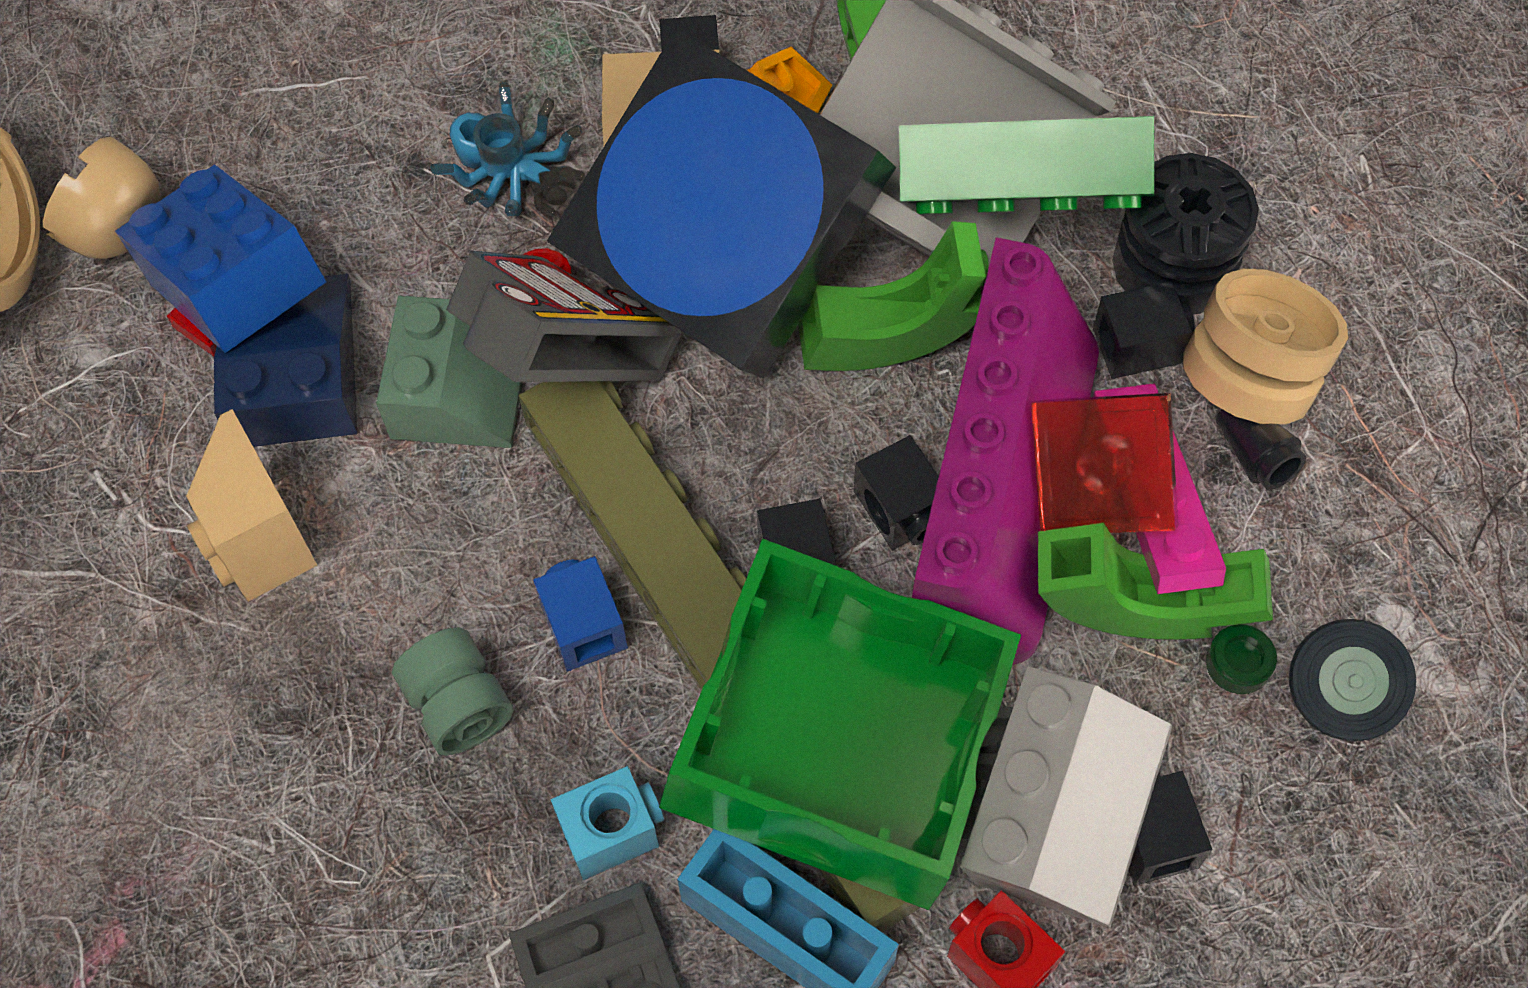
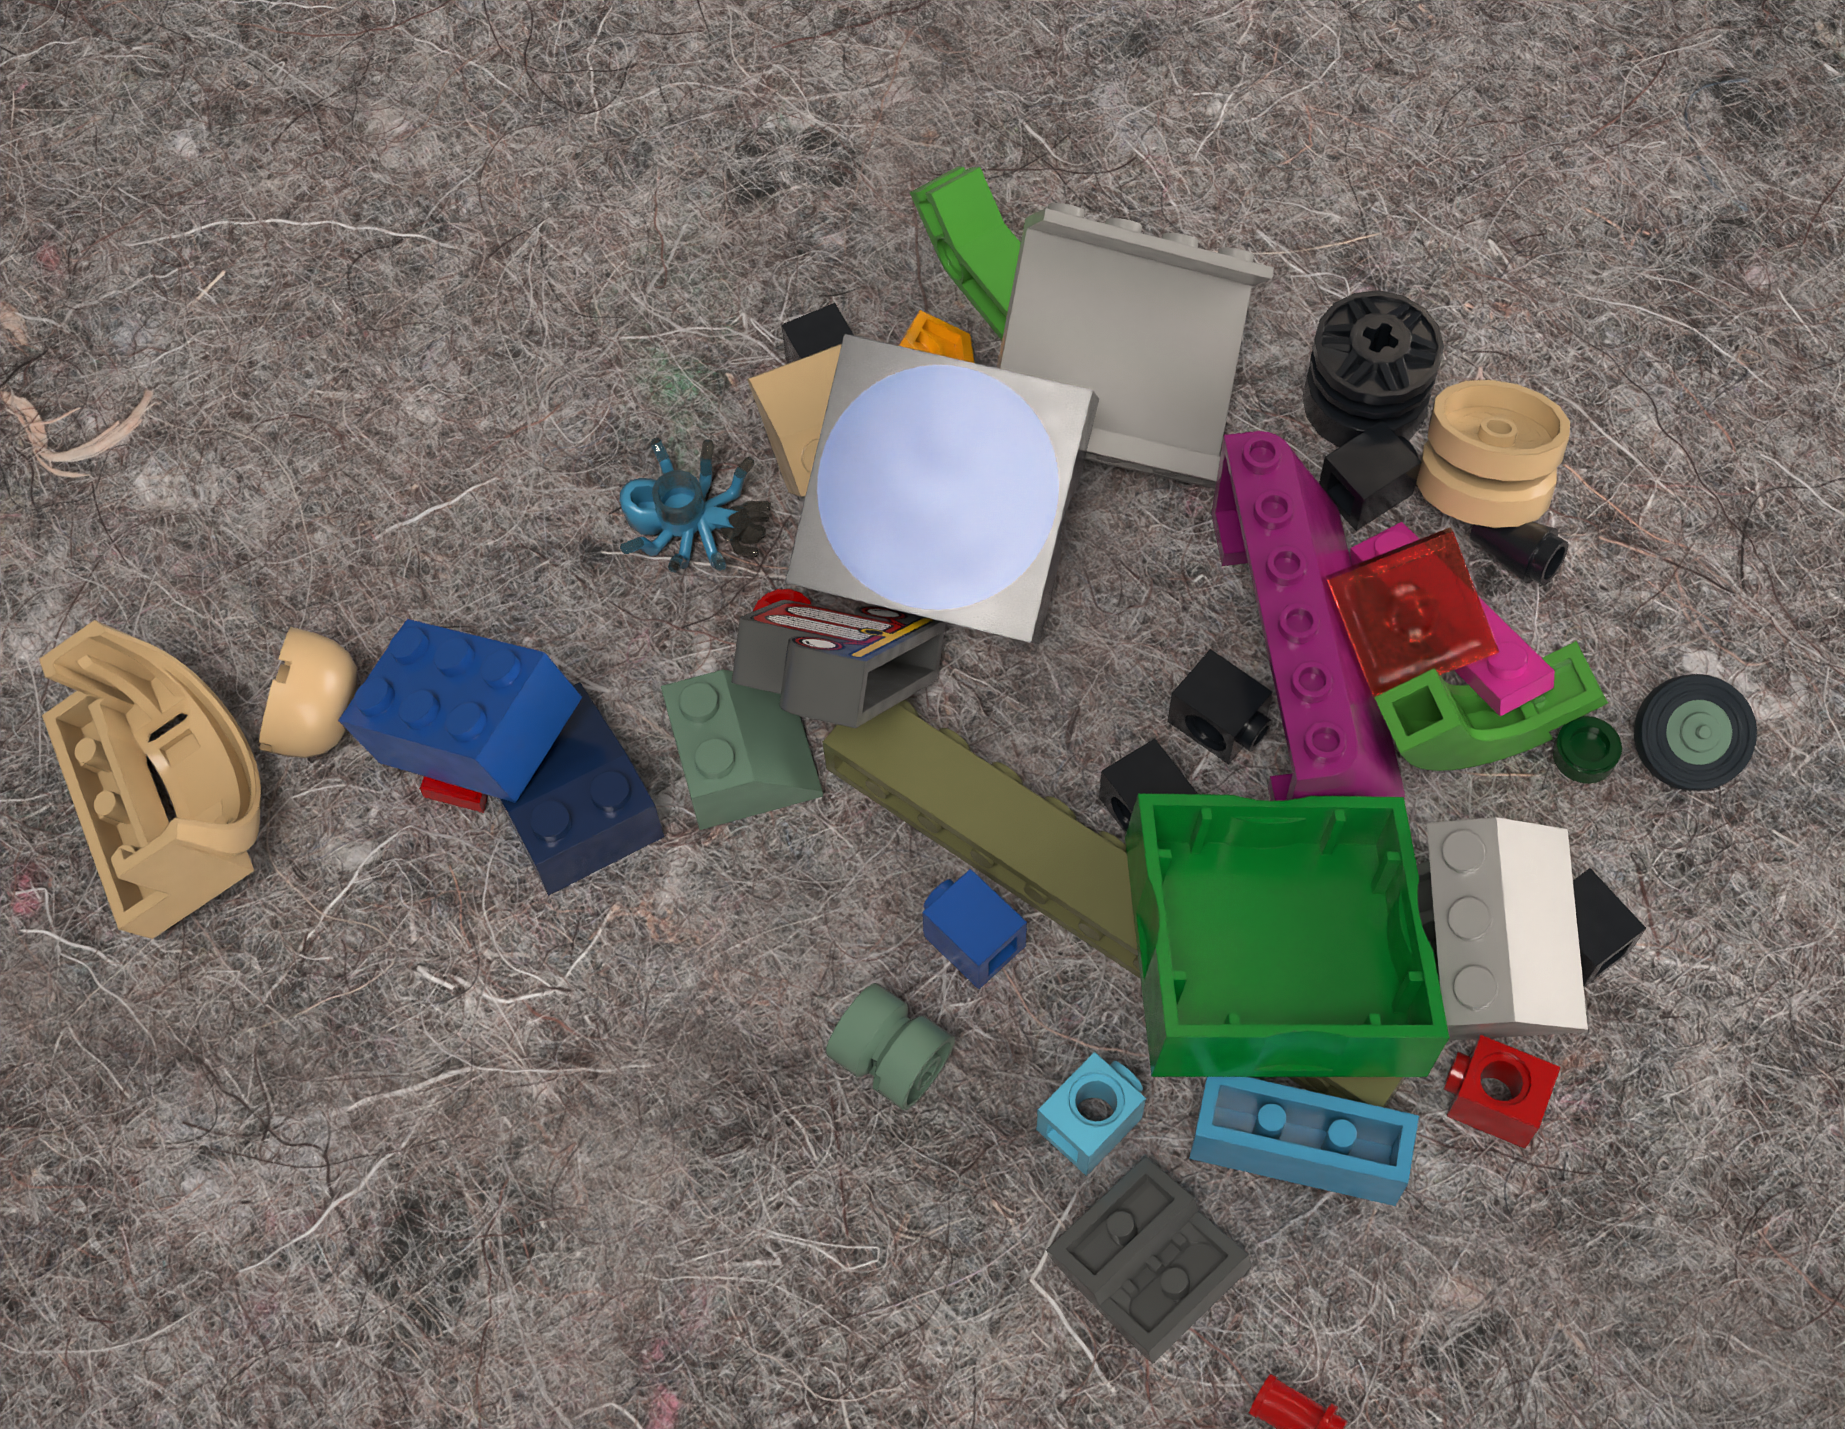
camera: 20 degrees left, 0 degrees up
tan slope [186,409,317,602] -> none
bright green arch [798,221,988,371] -> none
brick [899,116,1154,214] -> none

